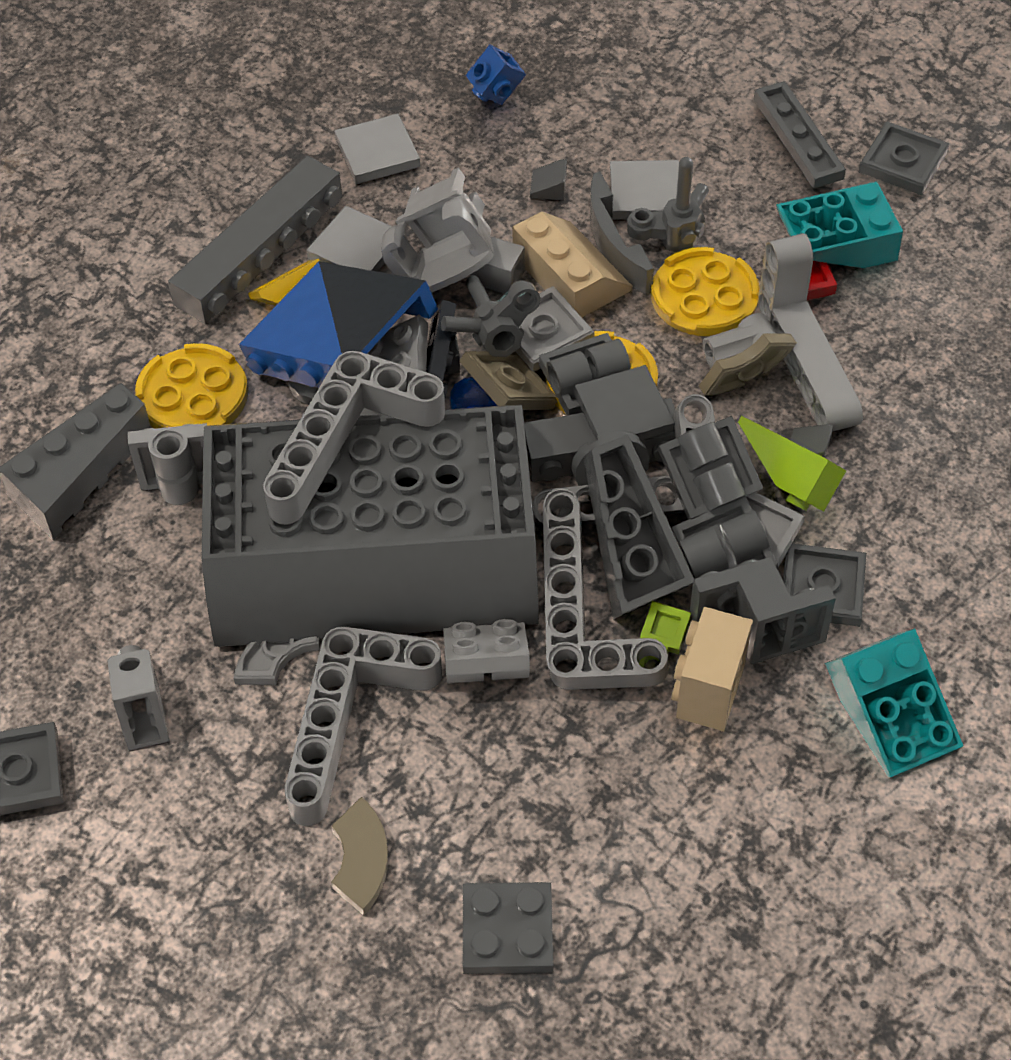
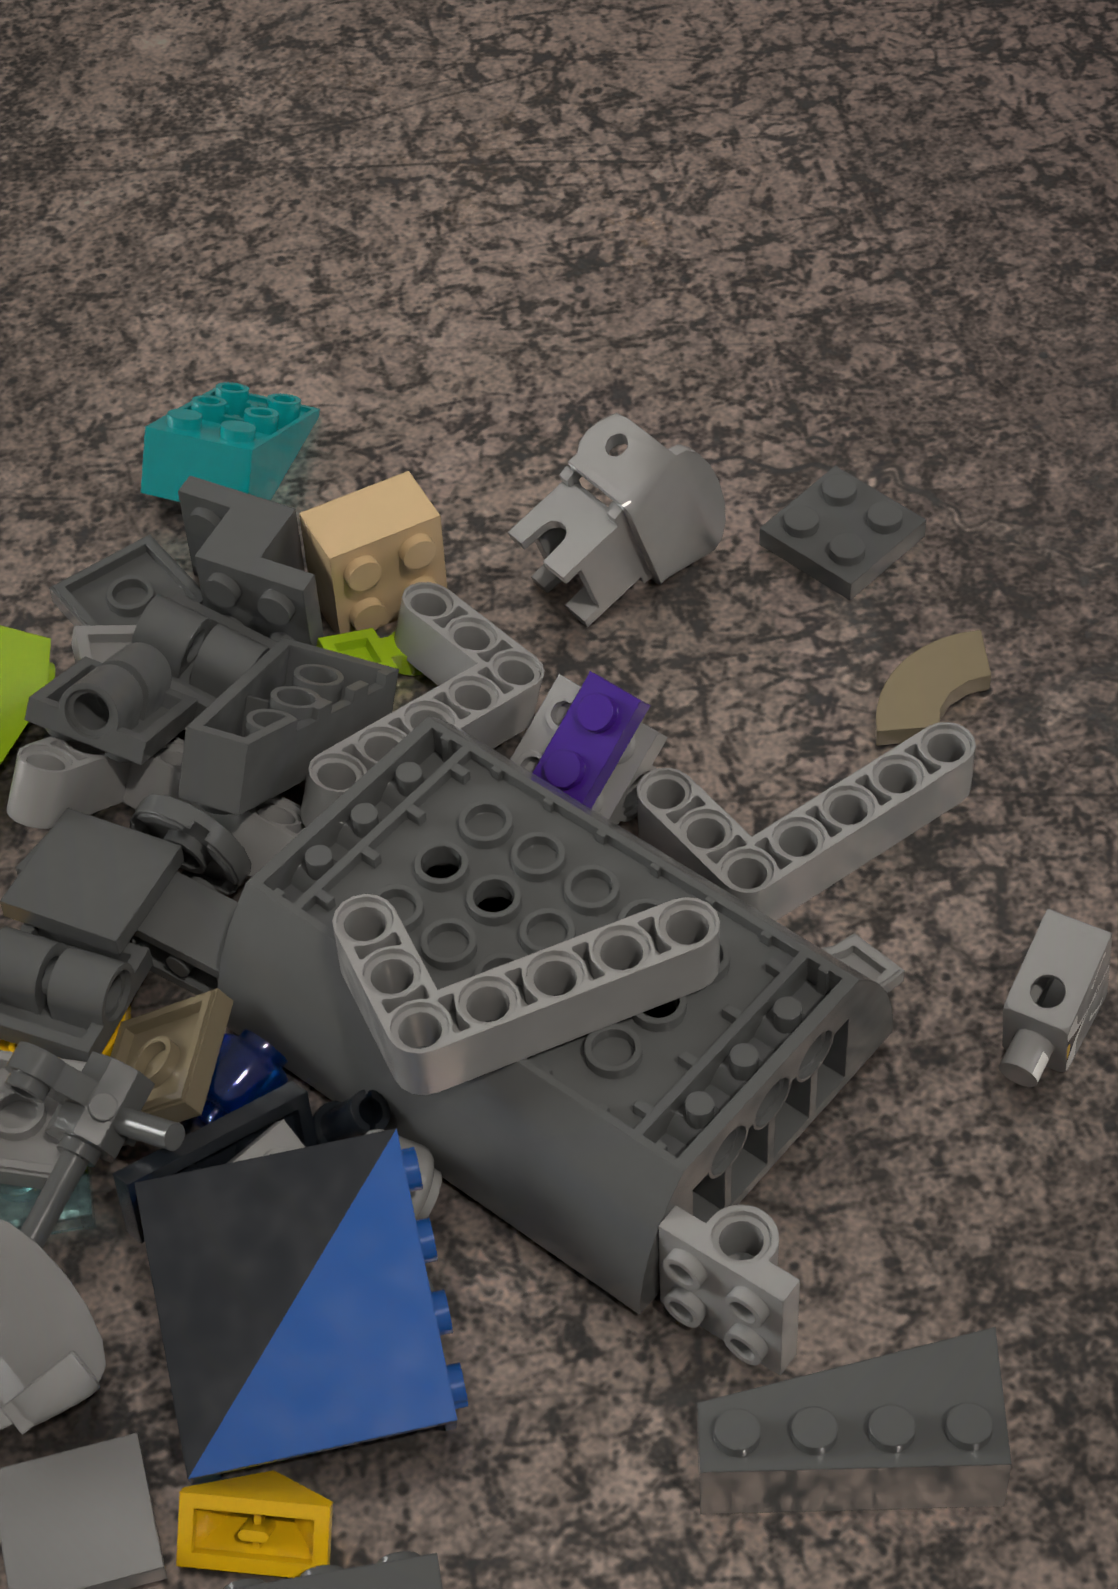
camera: 135 degrees left, 5 degrees down
yellow tile [135,343,248,429] -> none
none -> light grey piece [508,413,726,627]
none -> dark purple plate [533,671,651,808]

